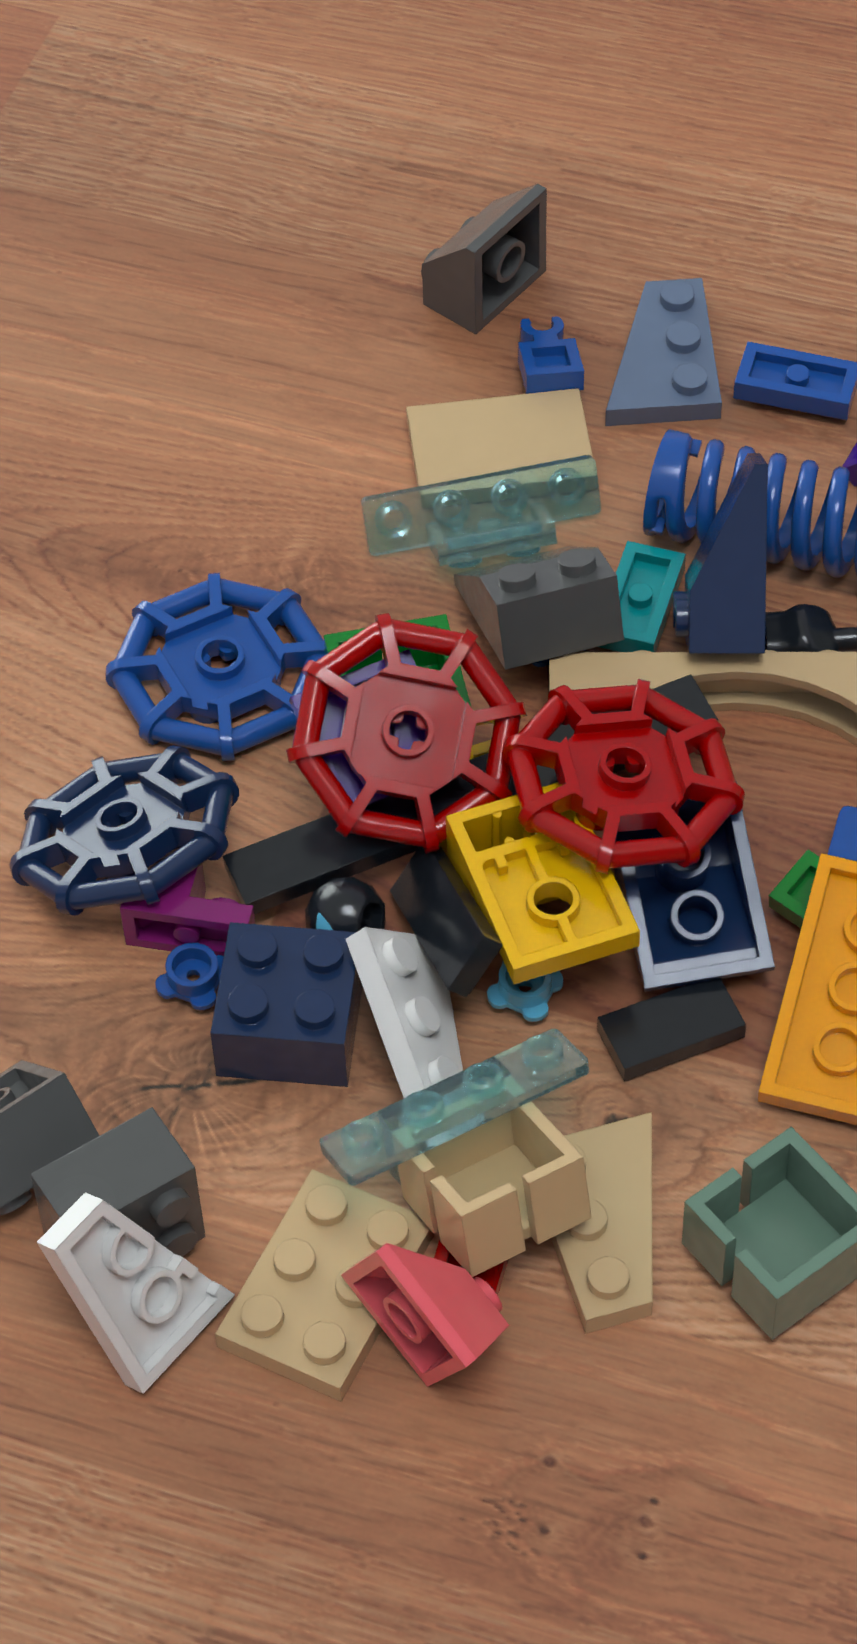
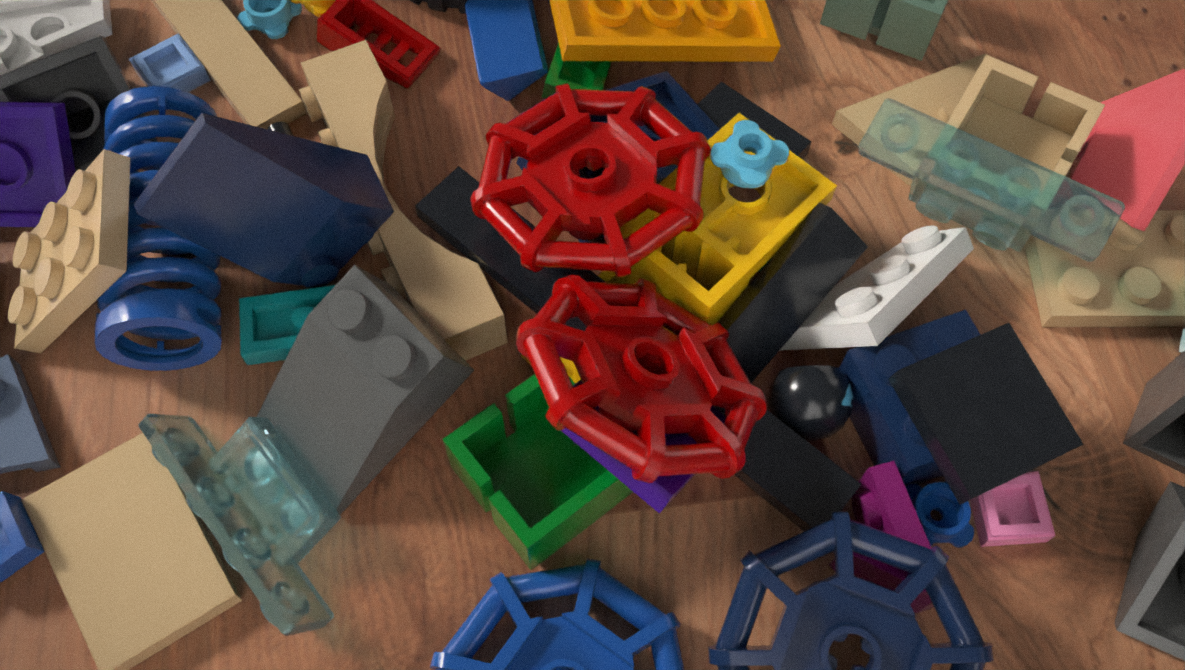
camera: 120 degrees left, 10 degrees up
none -> tan plate [8,149,130,354]
none -> medium azure plate [710,120,789,188]
none -> black tile [888,323,1084,505]
none -> bright pink tile [970,471,1056,547]

